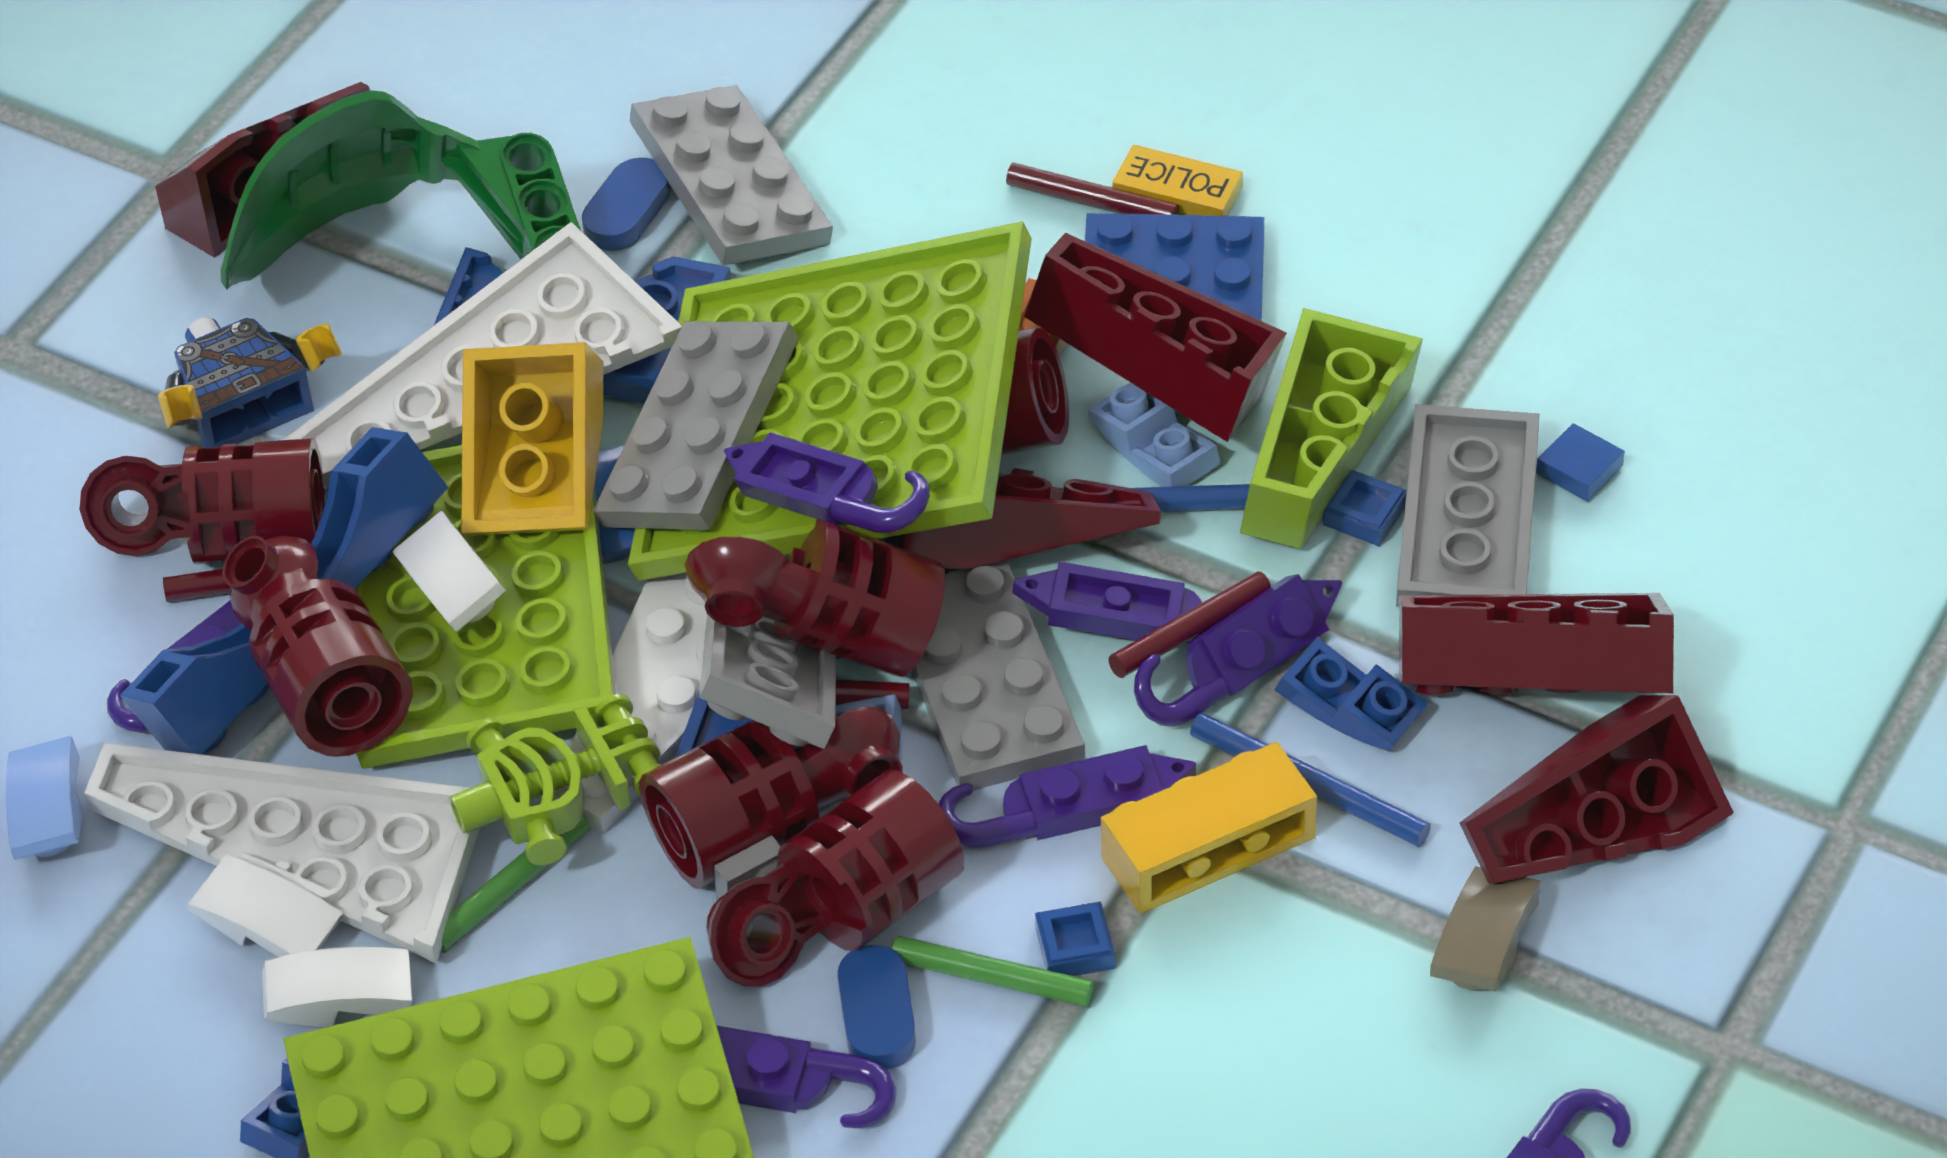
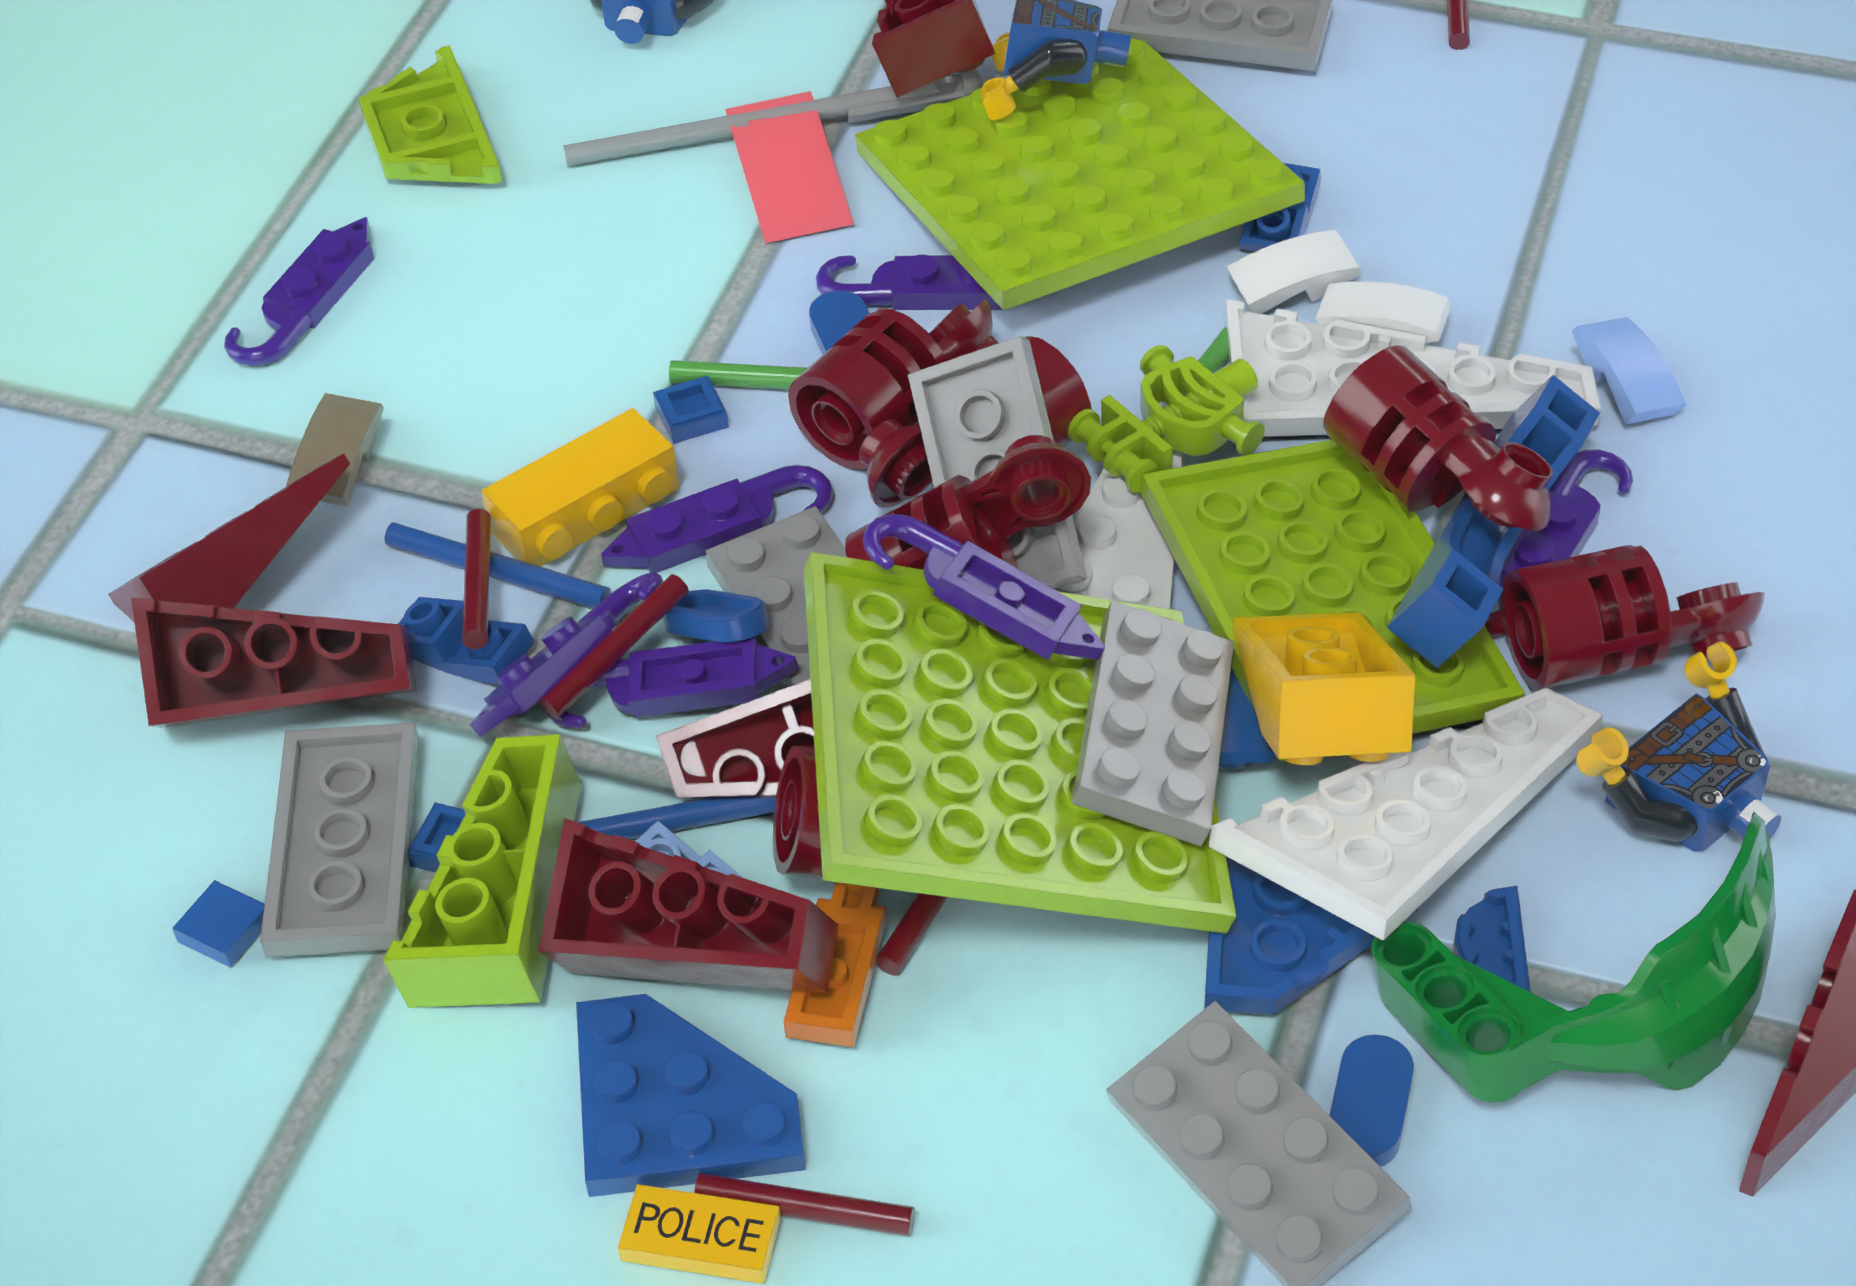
camera: 170 degrees right, 0 degrees up
white slope [392,511,506,632] -> none
none -> dark red bar [462,508,491,649]
none -> blue tile [663,589,770,642]

